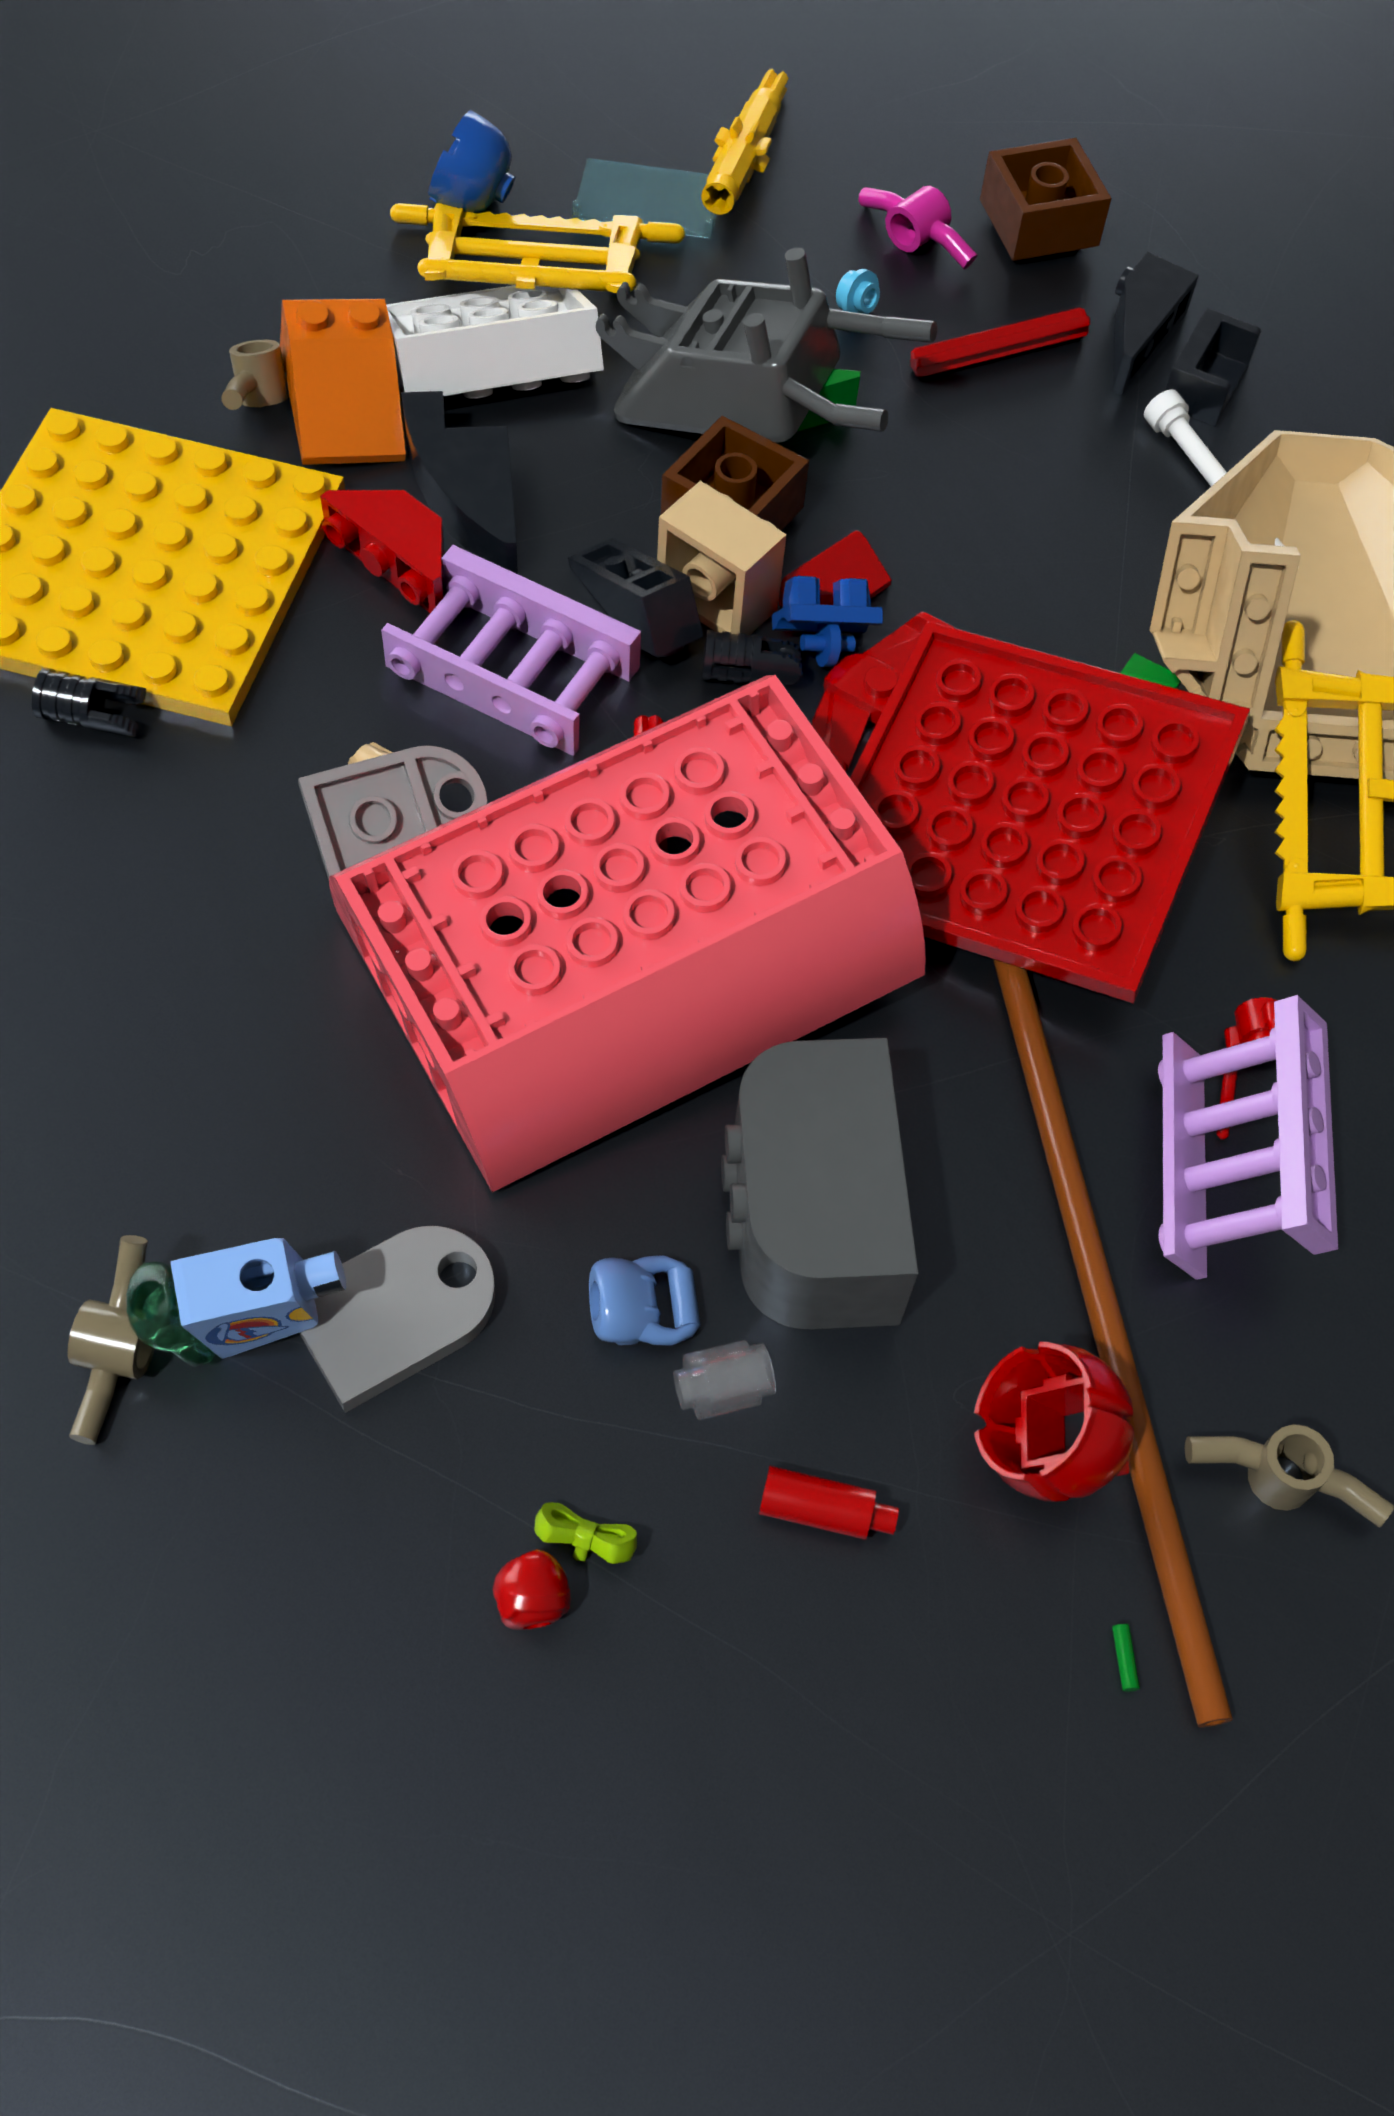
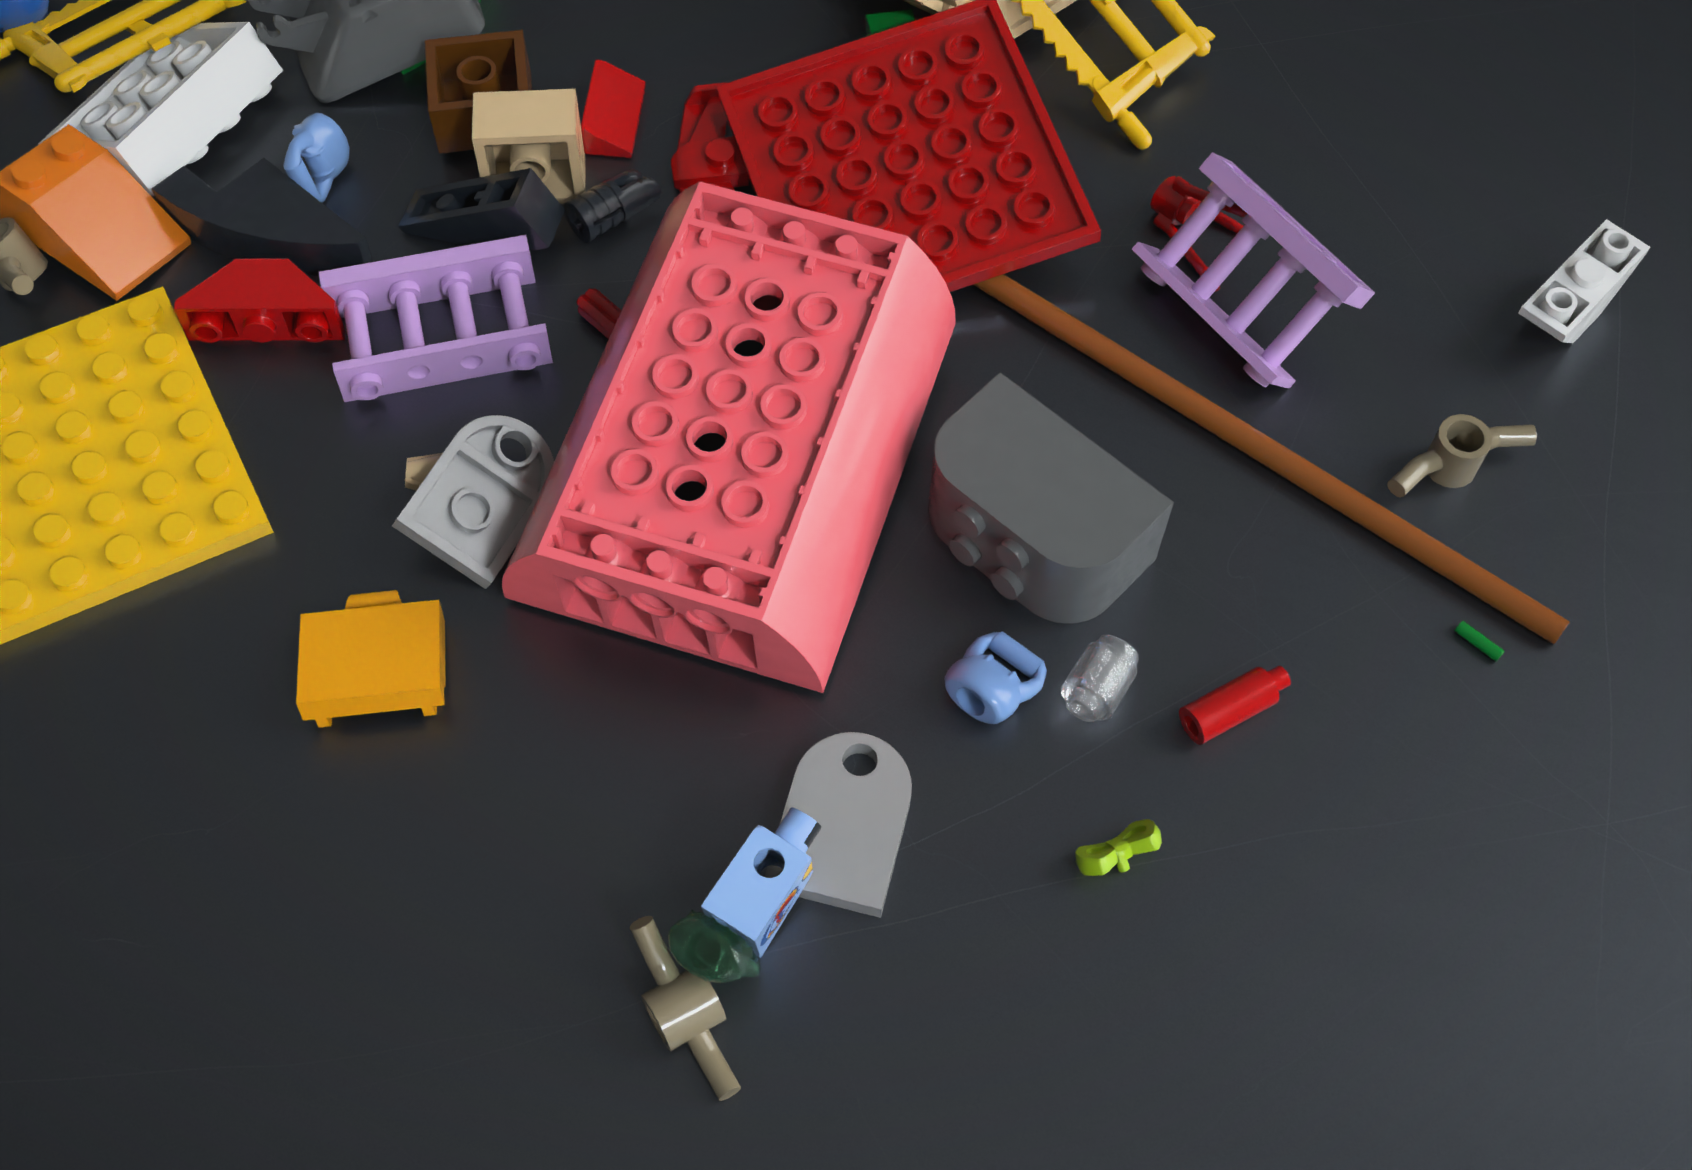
camera: 40 degrees left, 0 degrees up
black hinge [32,668,146,737] -> none
red piece [493,1549,571,1630] -> none
blue hips [772,576,883,667] -> none
red piece [974,1342,1134,1502] -> none
none -> medium blue piece [283,113,350,203]
none -> light orange piece [296,590,446,728]

